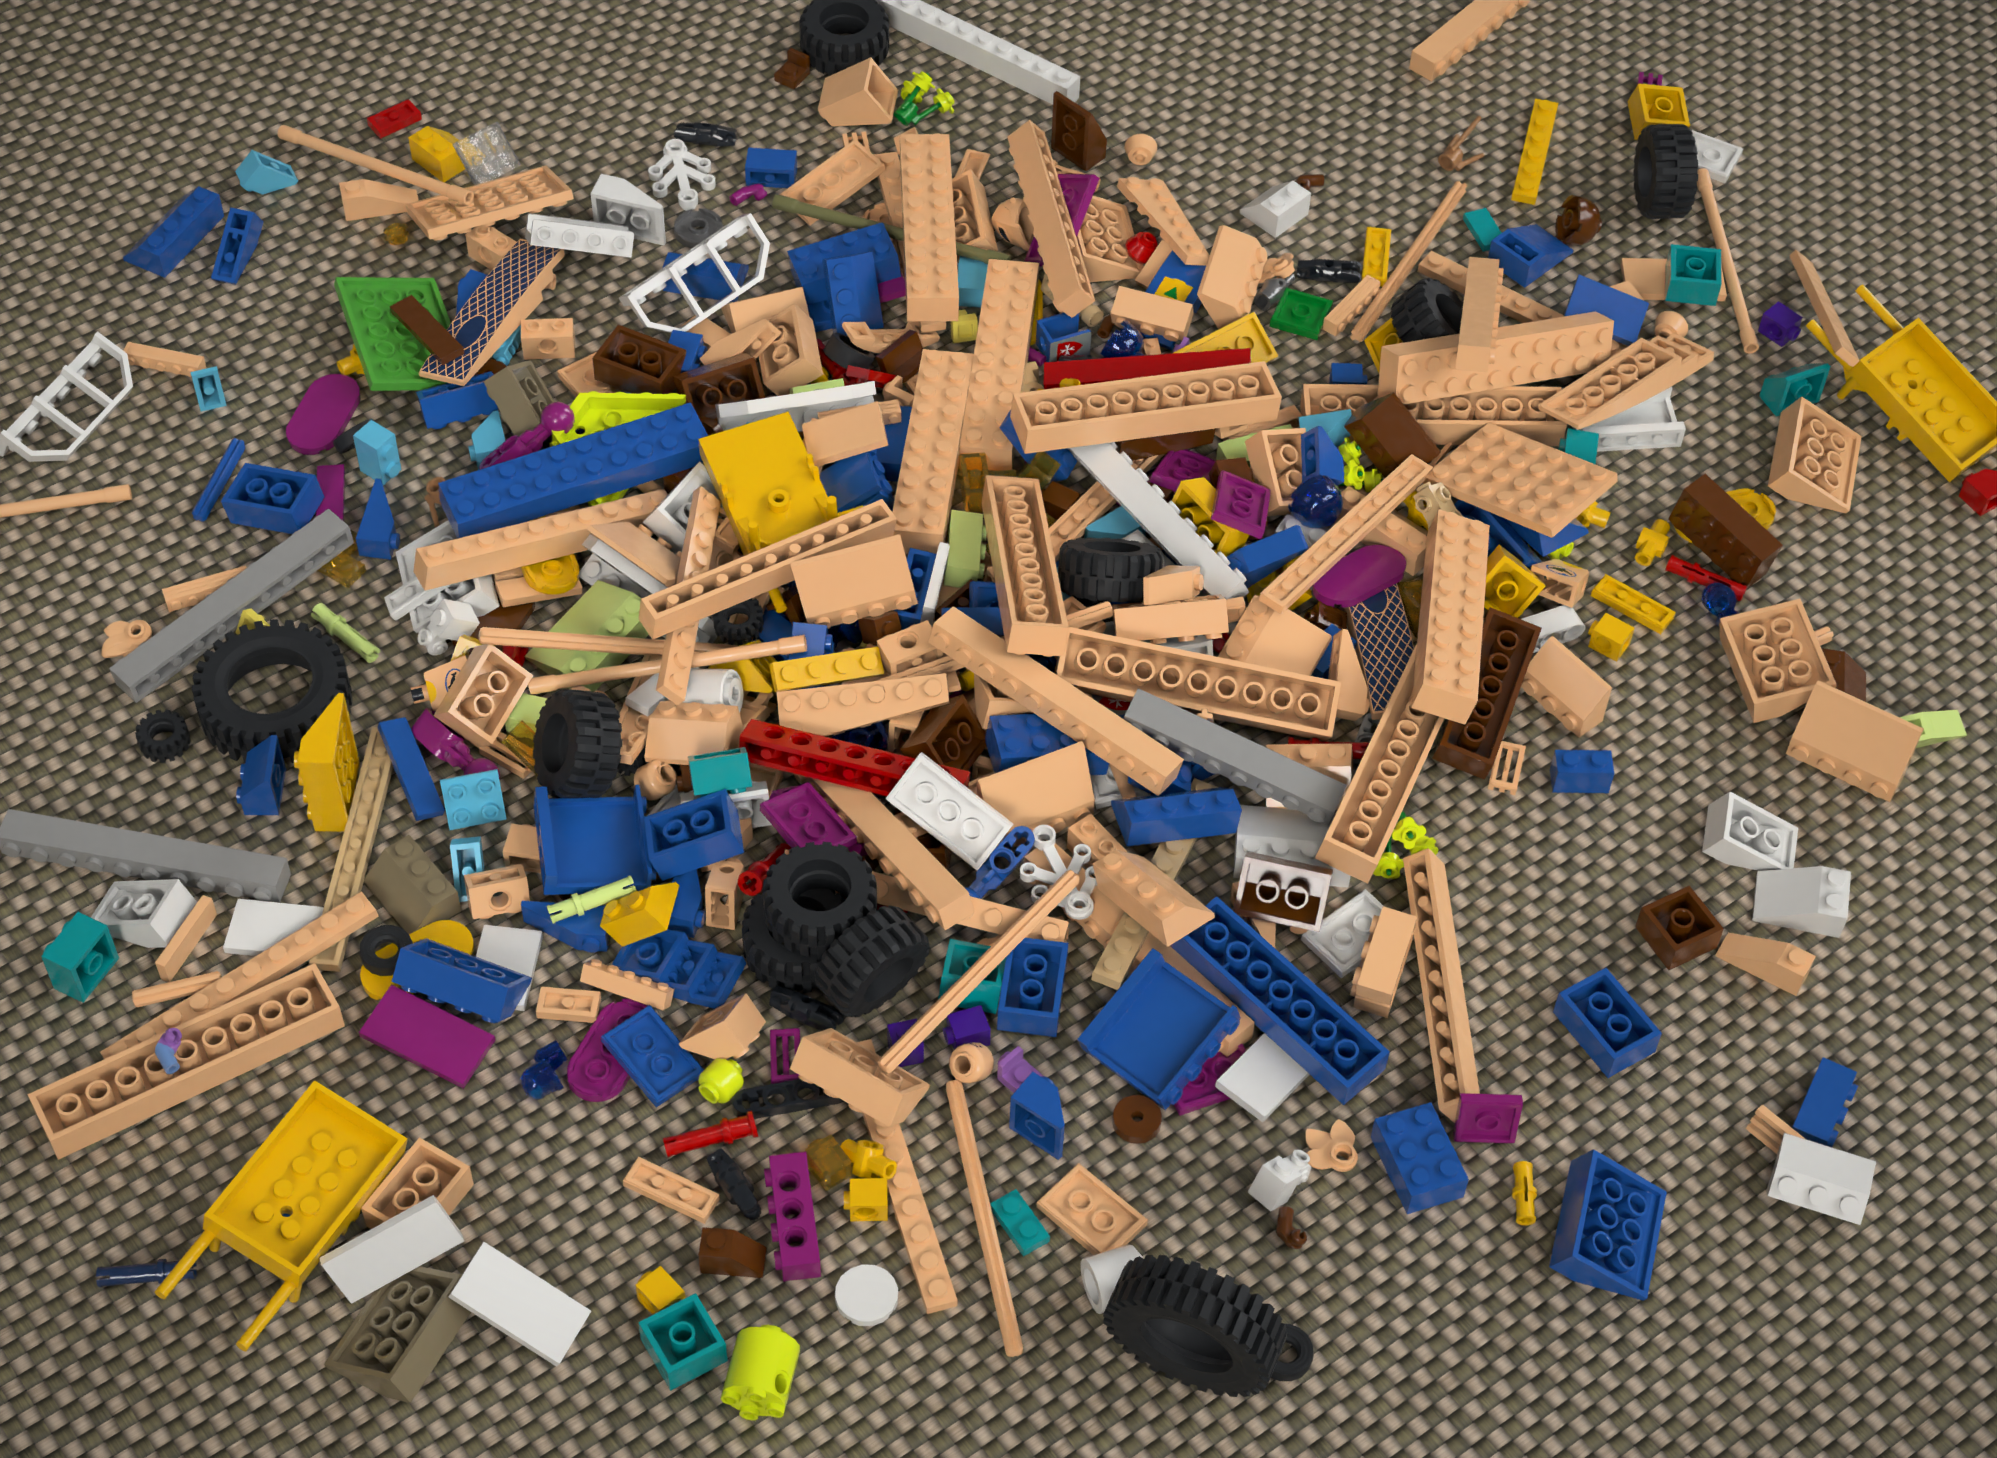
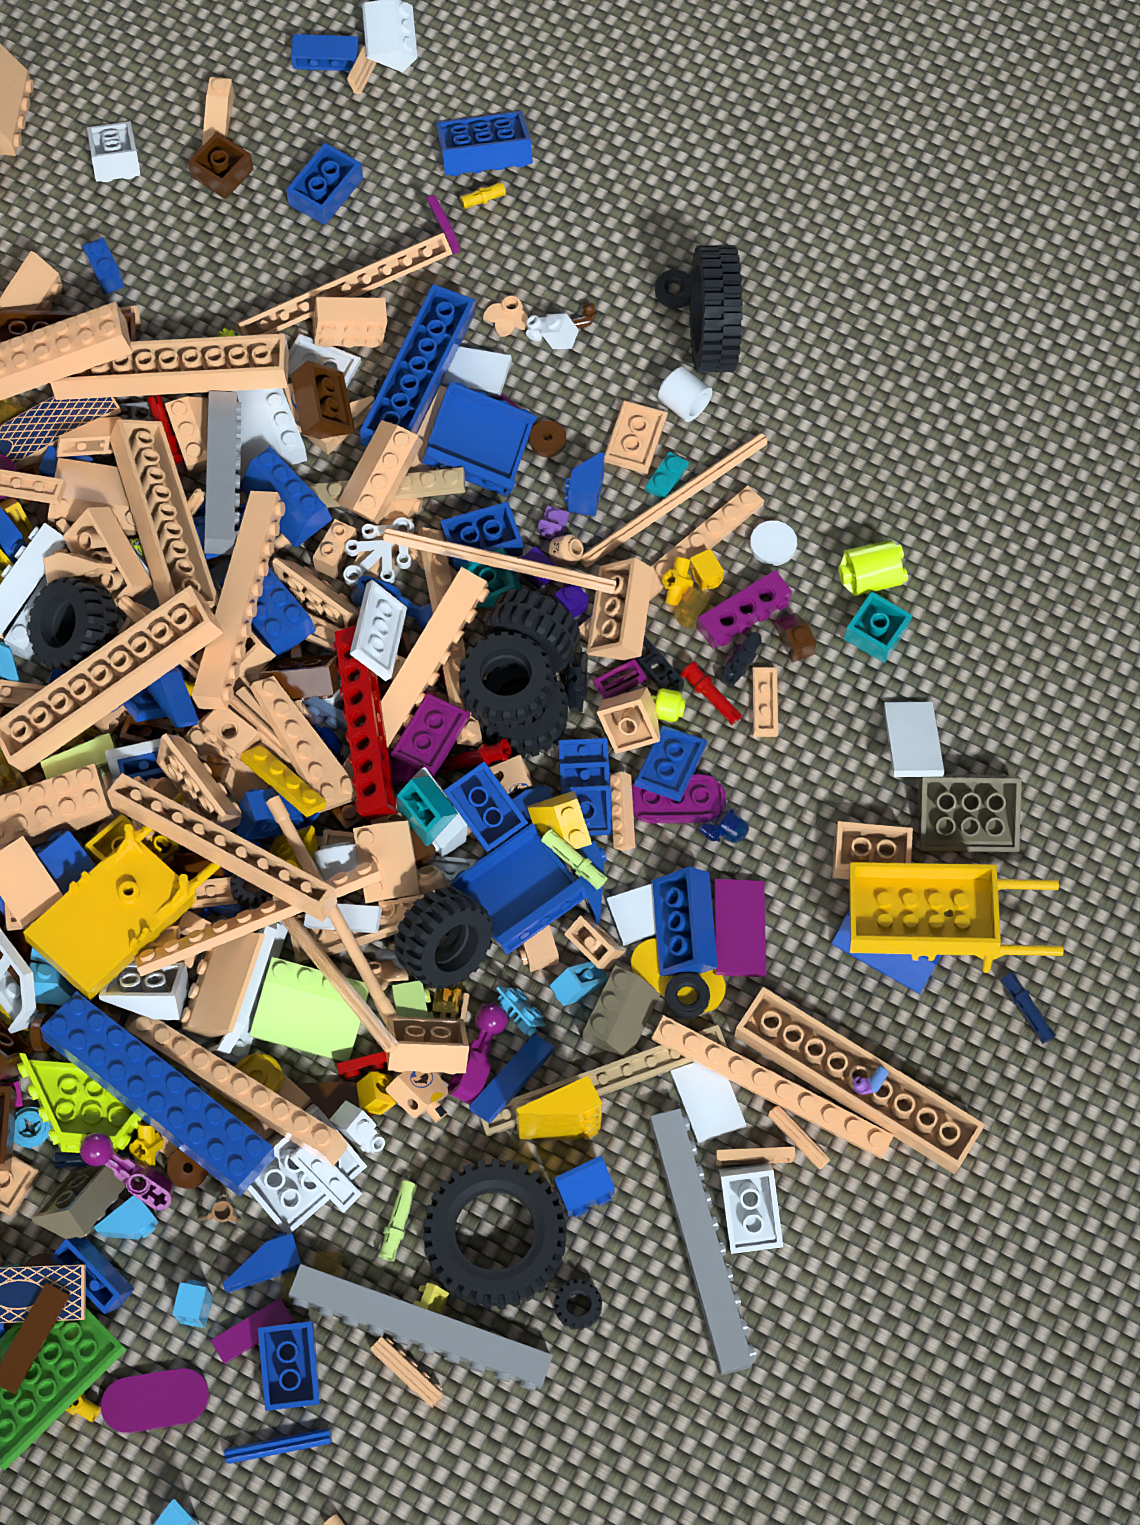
camera: 115 degrees left, 15 degrees up
teal brick [41,912,119,1003] -> none
light nougat plate [102,620,152,658] -> none
white tile [319,1195,464,1304] -> none
black tyre [333,419,375,454] -> none
light nougat plate [536,987,601,1023] -> none
yellow brick [636,1266,685,1315] -> none
blue brick [1371,1102,1469,1214] -> none
white slope [1752,866,1851,938] -> none

